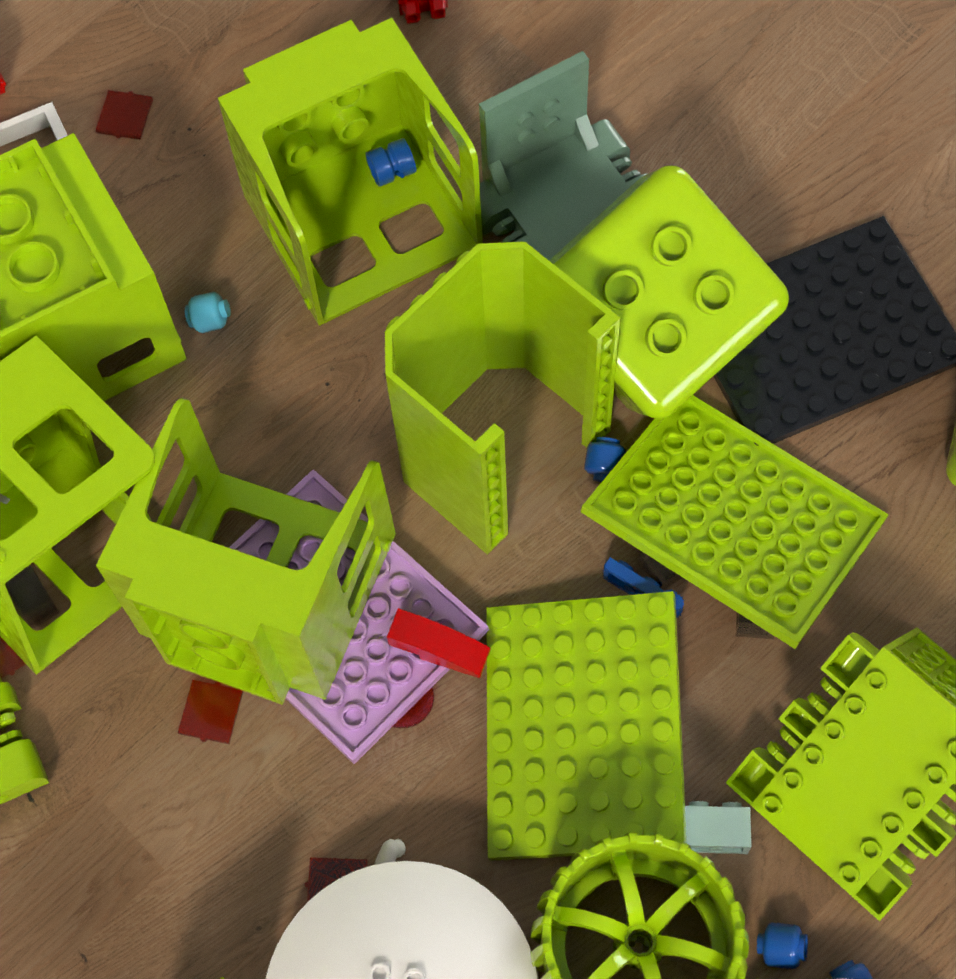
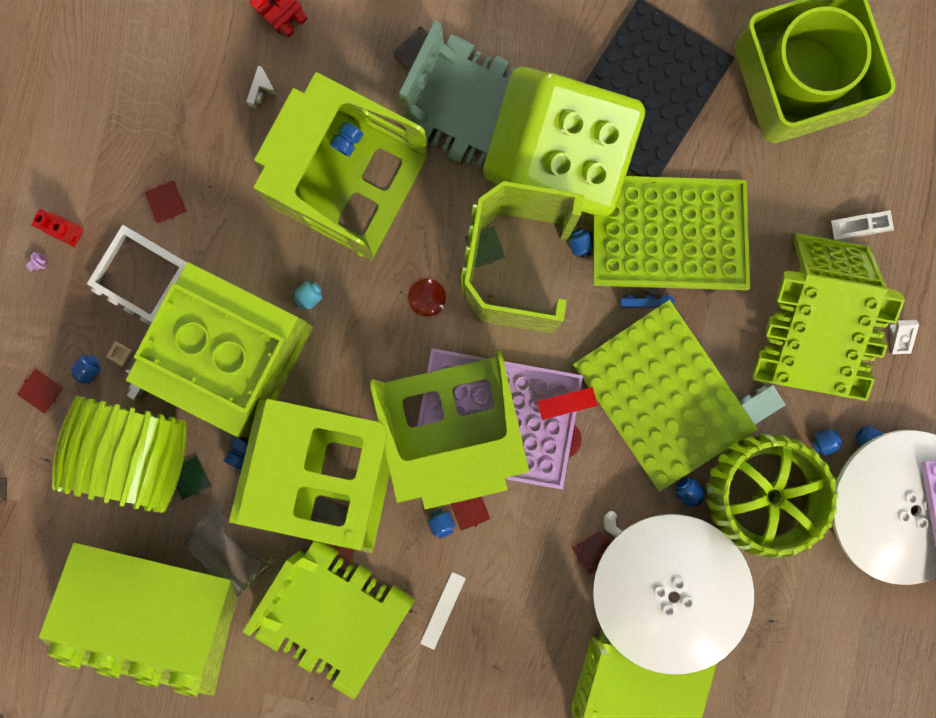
camera: 35 degrees left, 20 degrees up
none -> clear red dish [408,279,446,317]
none -> white sticker [421,572,466,650]
none -> blue head [427,509,455,539]
none -> clear green piece [465,226,505,268]
none -> blue head [676,478,705,507]

